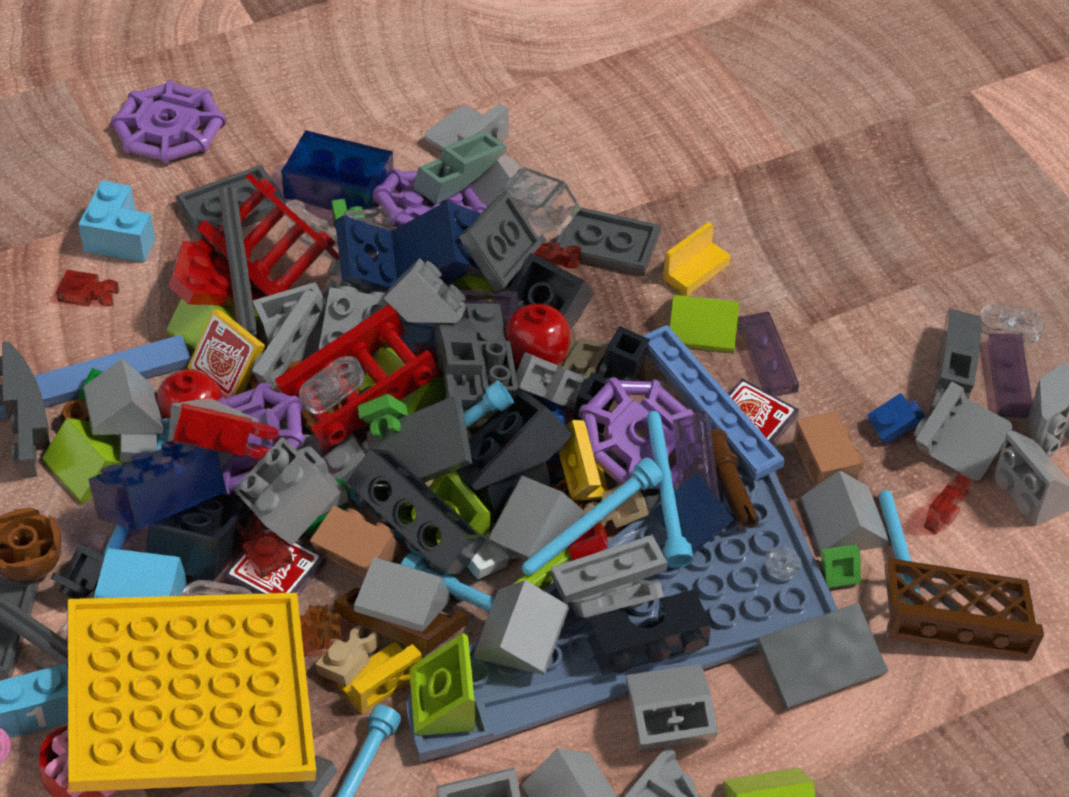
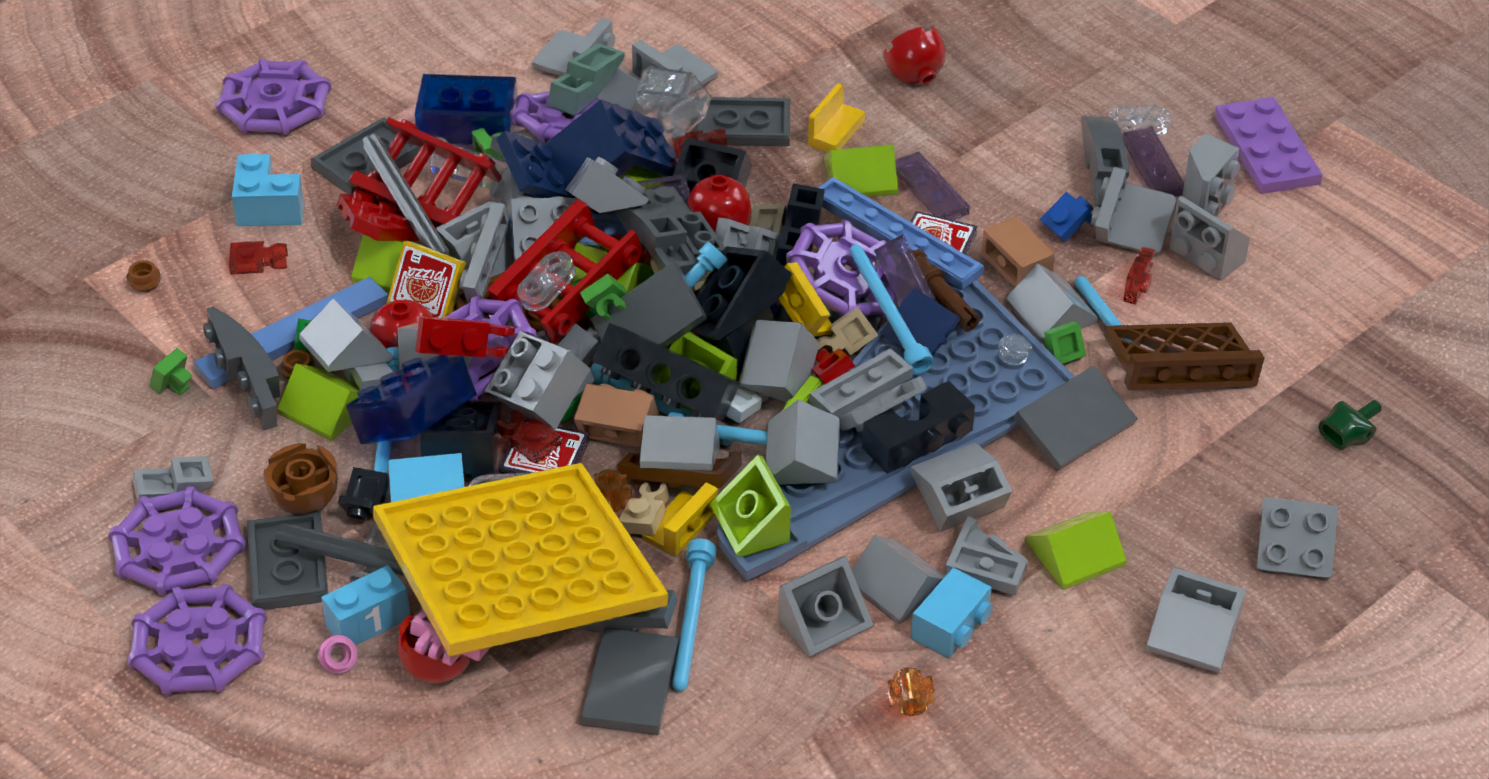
camera: 15 degrees left, 5 degrees down
dark grey tile [459,190,542,292] -> none
medium azure piece [522,457,664,575] -> none
none -> light grey bracket [632,40,718,102]
none -> red cylinder [883,26,946,85]

